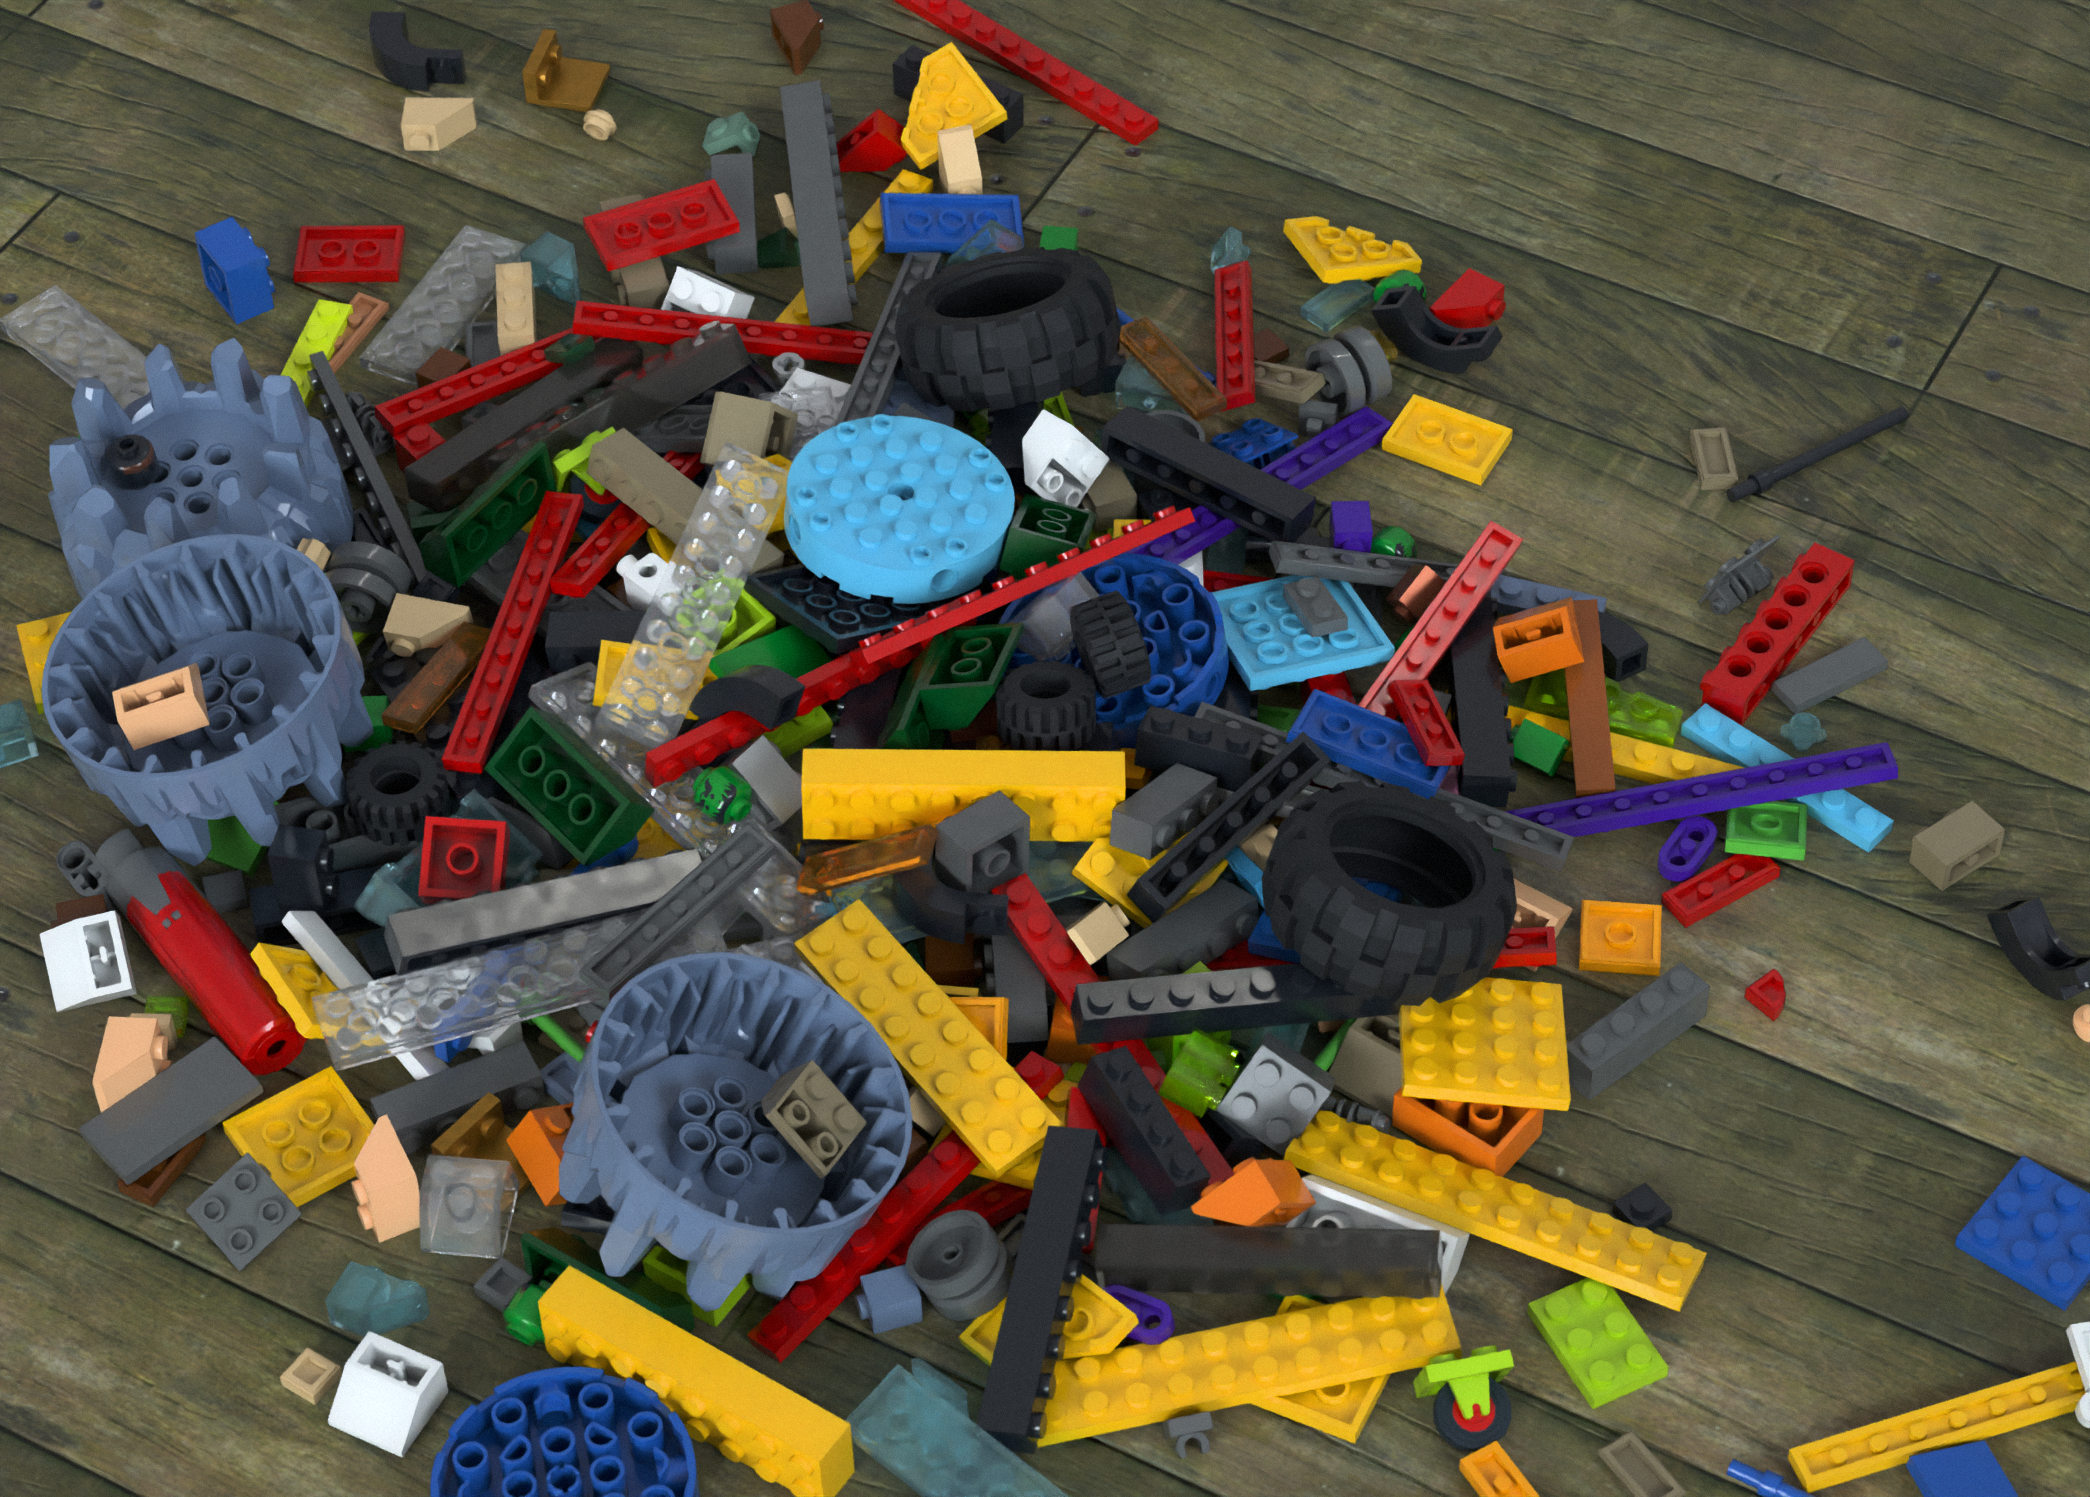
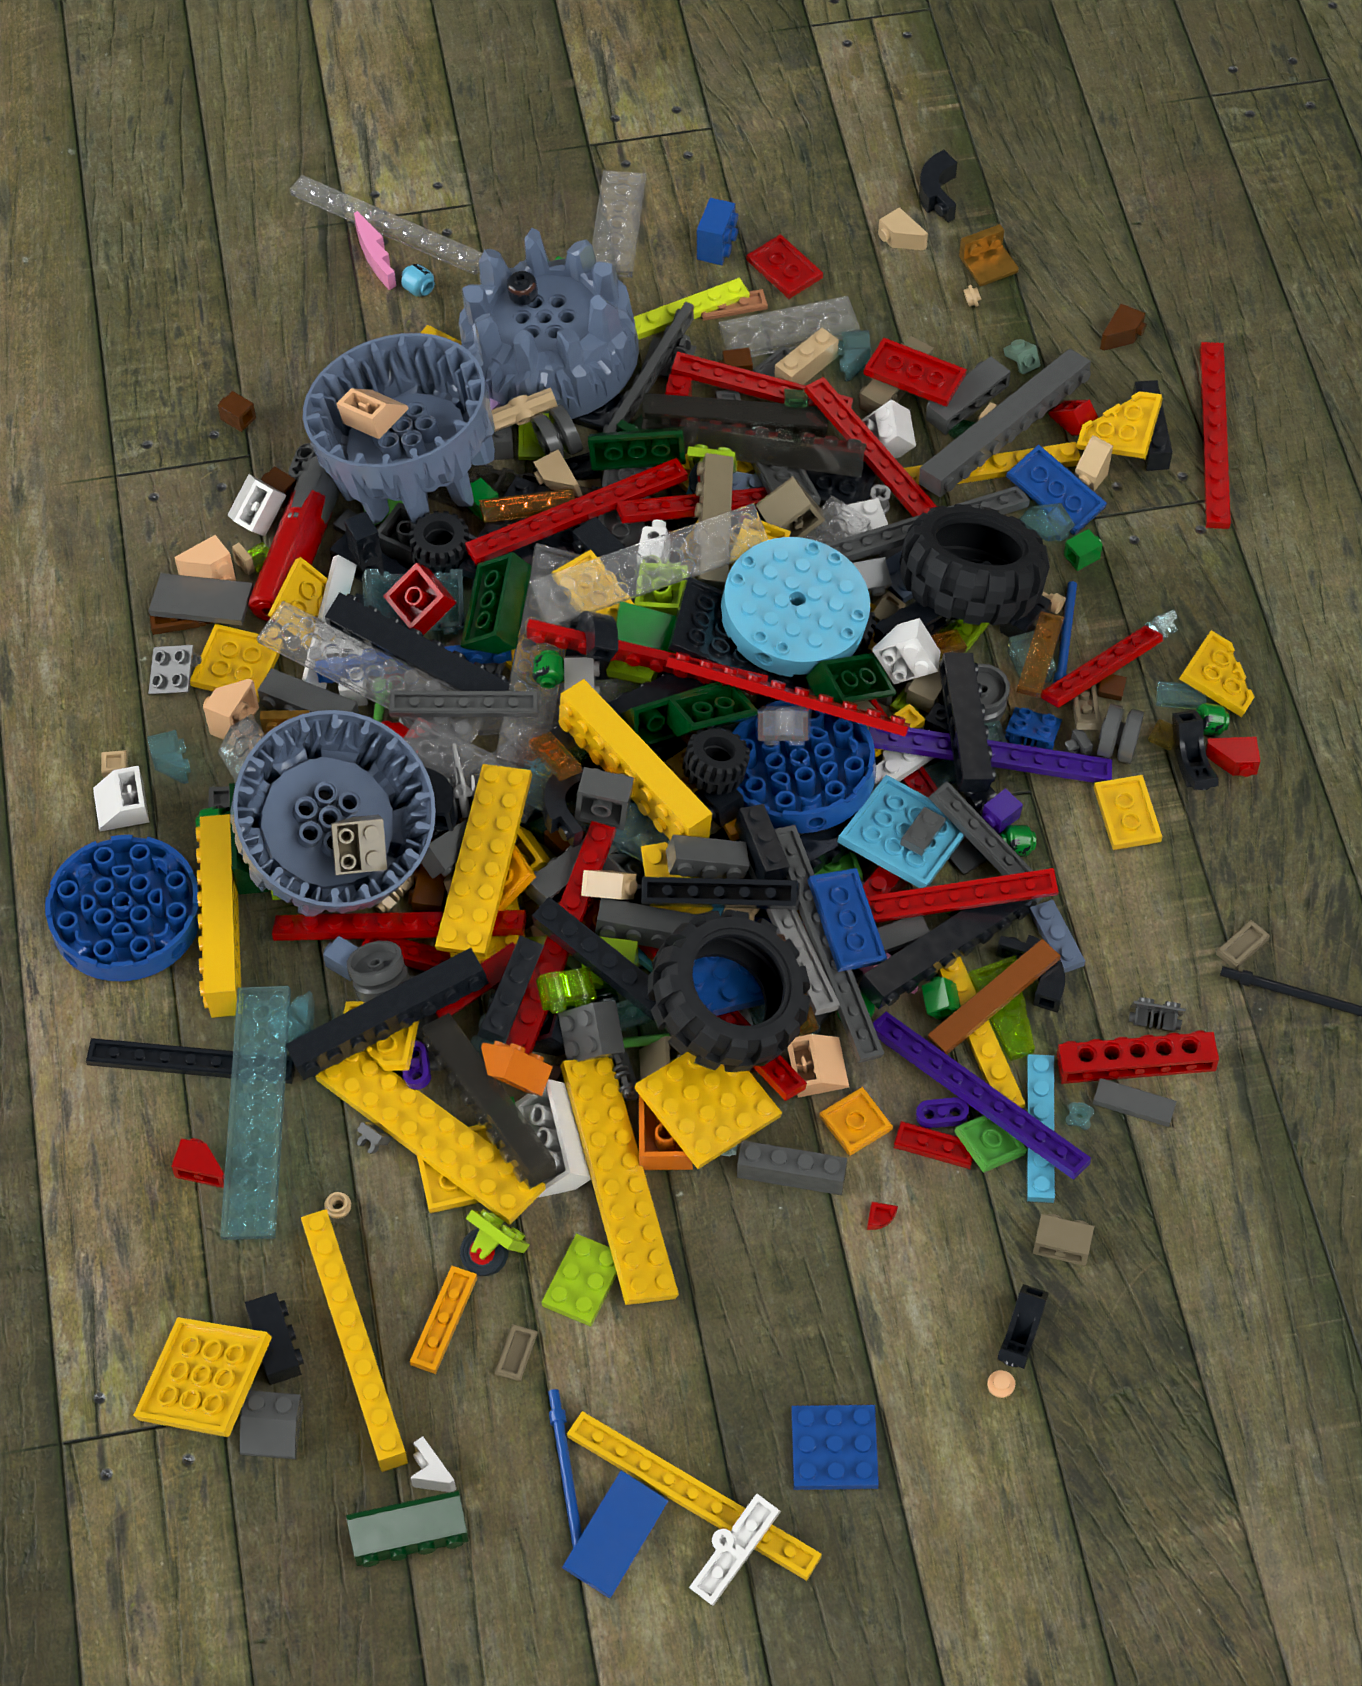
camera: 50 degrees right, 10 degrees up
black tyre [1070,590,1151,699] -> none
copper brick [1386,565,1446,625] -> none
red tile [1388,680,1465,766] -> none
orange slope [1493,597,1585,683] -> none
black plate [1612,1182,1673,1232] -> none

